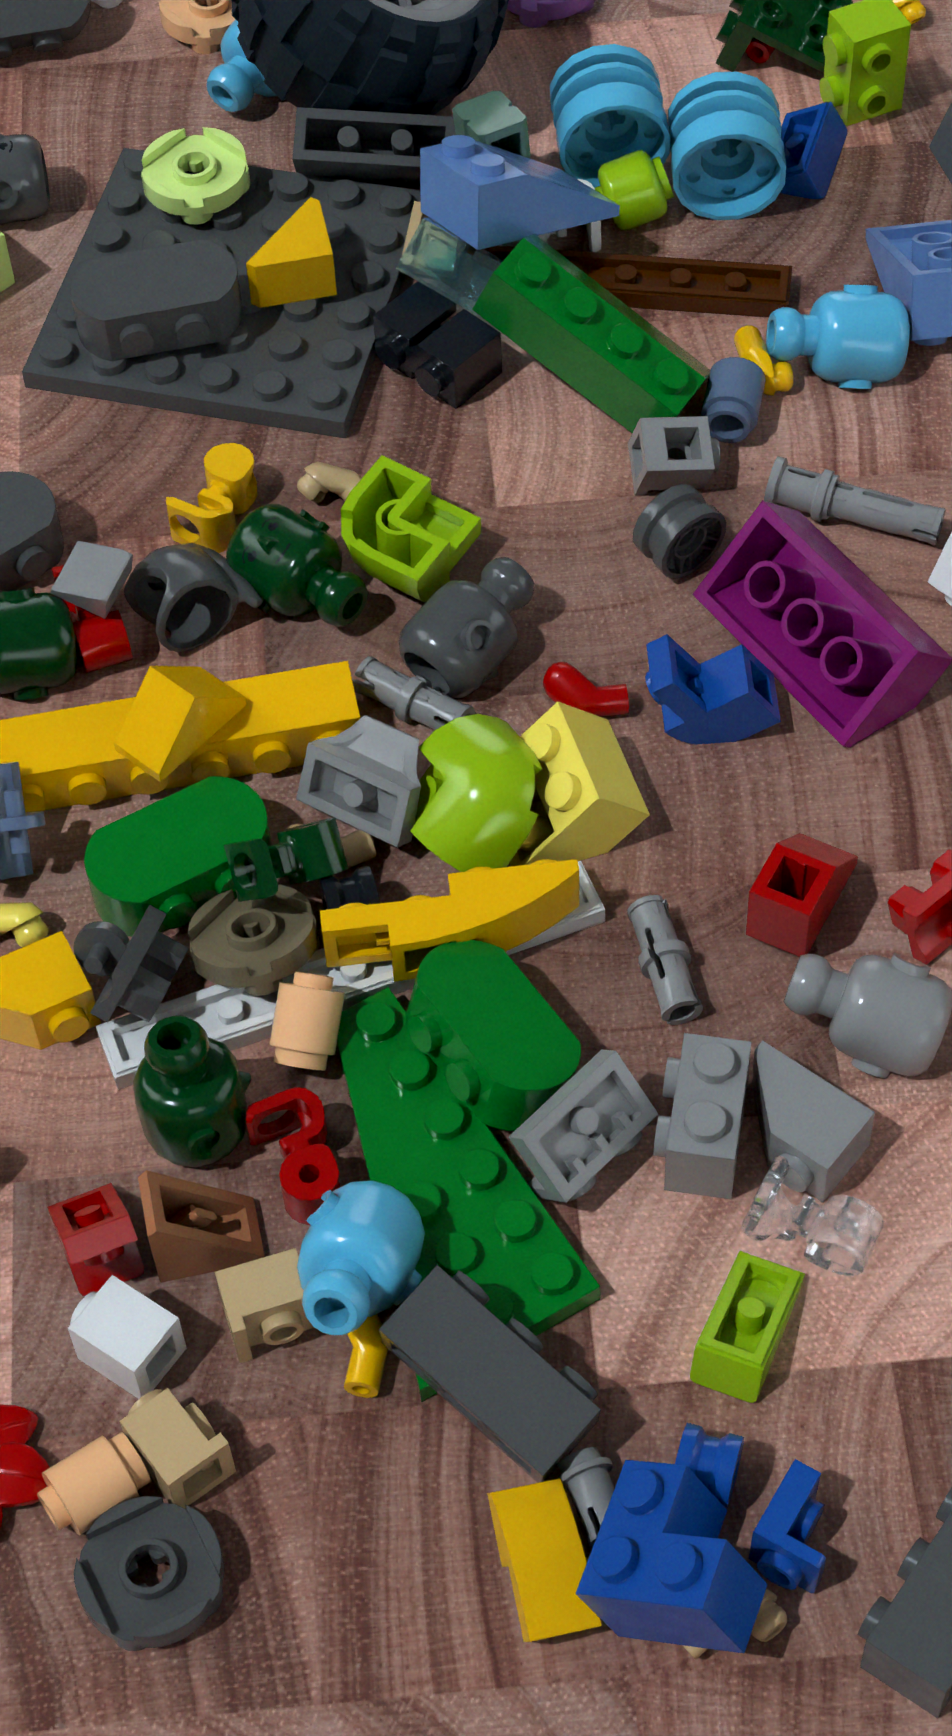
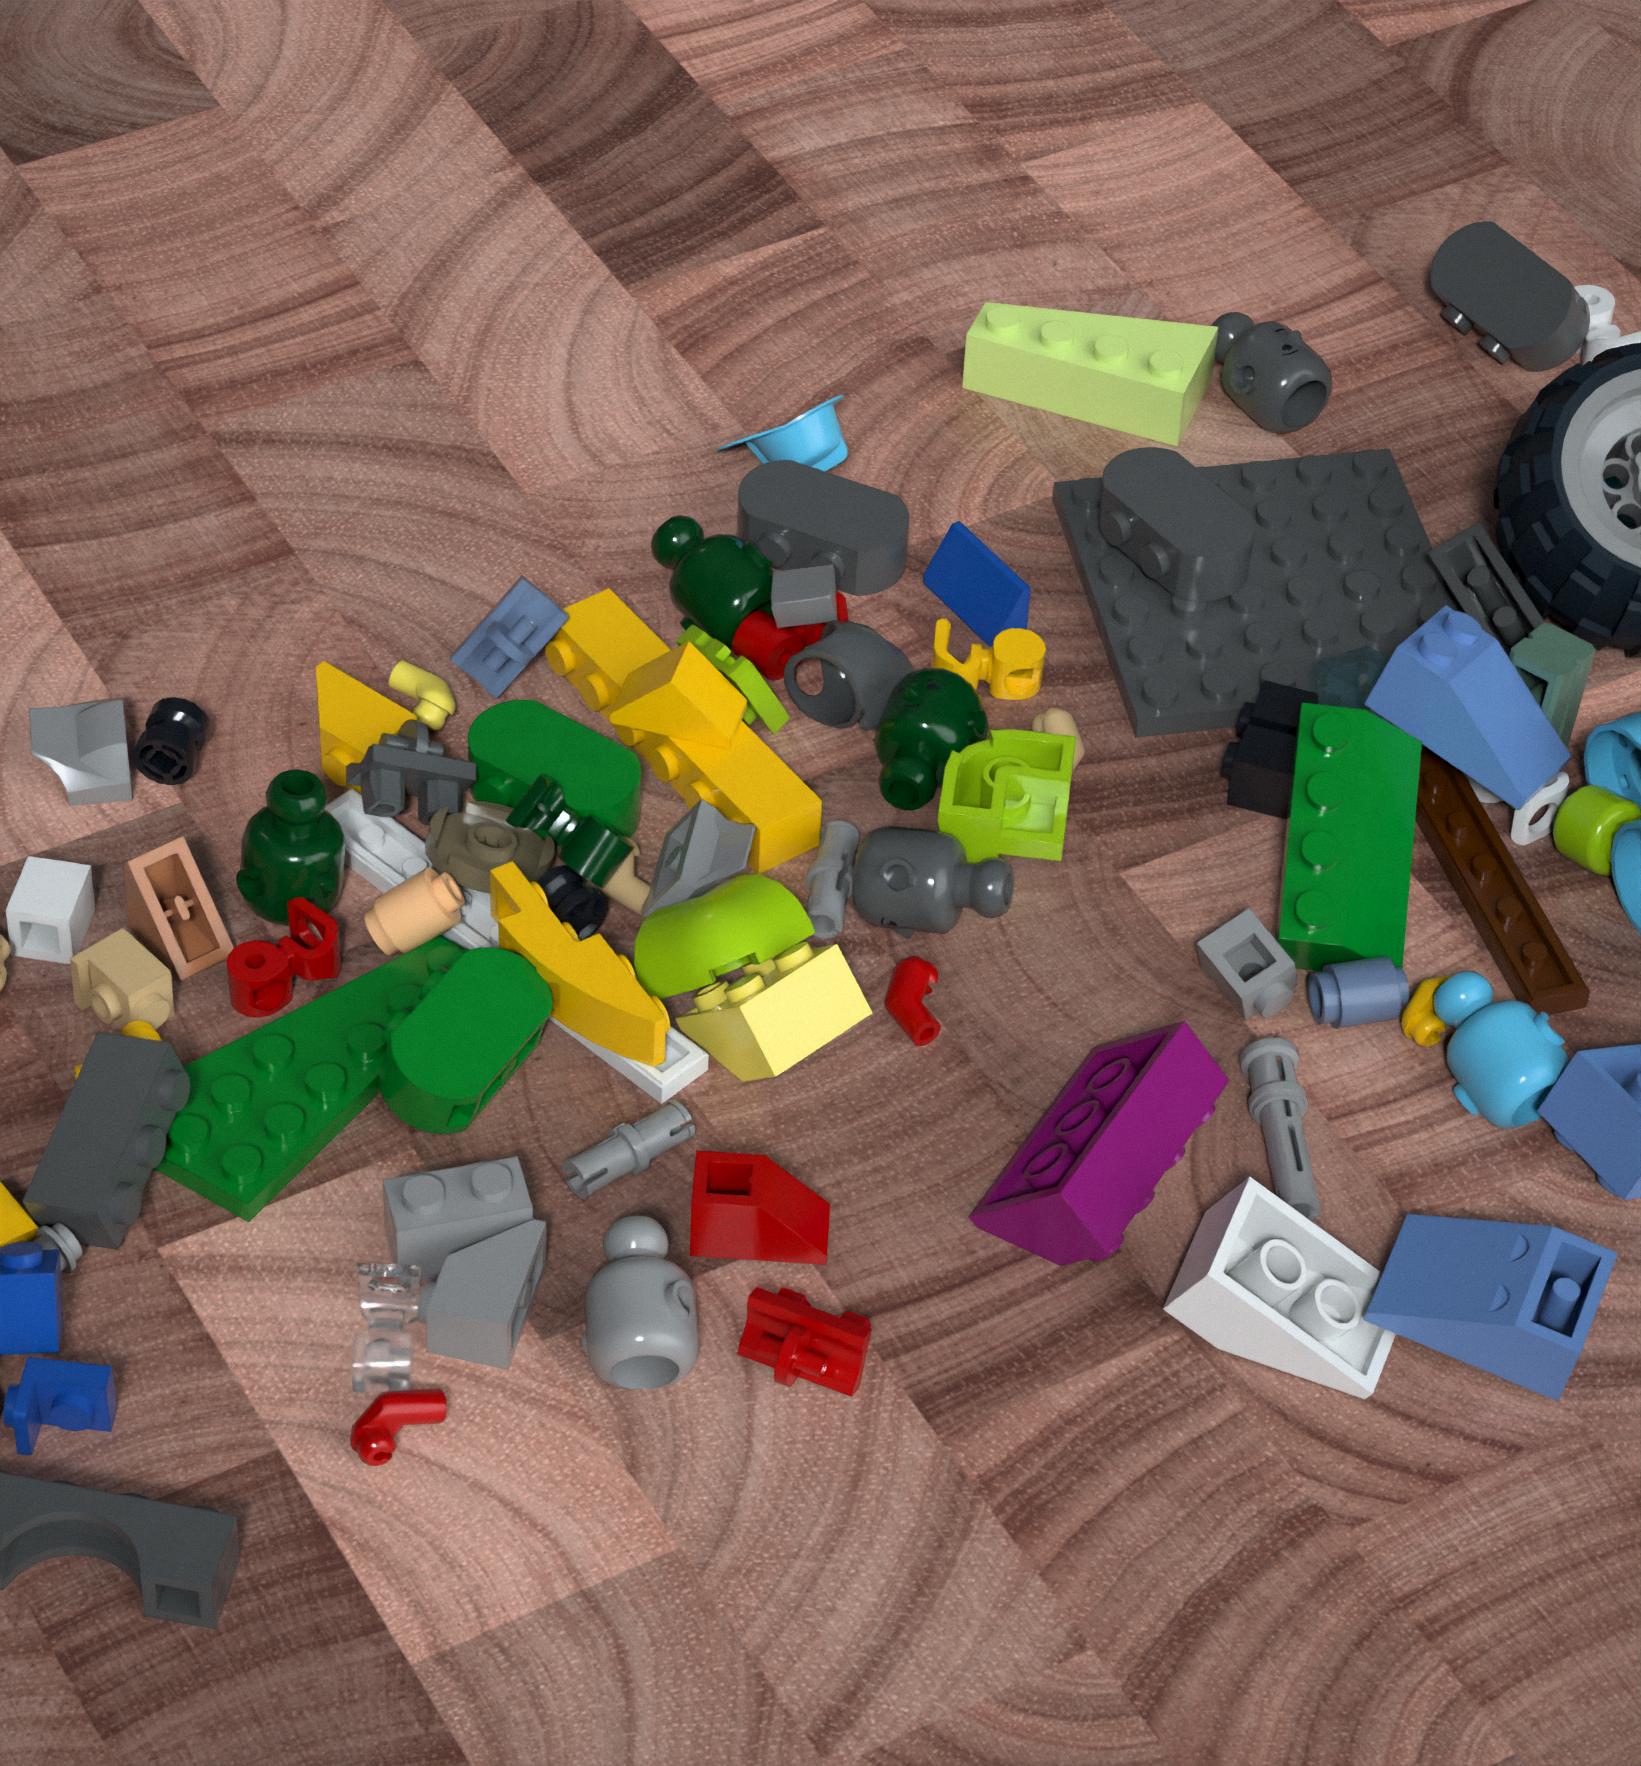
camera: 60 degrees right, 10 degrees down
red slope [47,1183,144,1296] -> none
yellowish green plate [141,127,250,225] -> none
yellow slope [246,197,337,308] -> none
medium azure piece [297,1180,425,1335] -> none
light grey bracket [508,1049,658,1203] -> none
dark grey wheel [633,484,726,579] -> none
blue brick [645,634,781,745] -> none
blue wheel [675,1423,744,1508] -> none
lime slope [690,1251,805,1403] -> none
none -> red arm [350,1388,447,1466]
none -> lime wing [676,624,791,735]
none -> blue slope [923,521,1031,646]

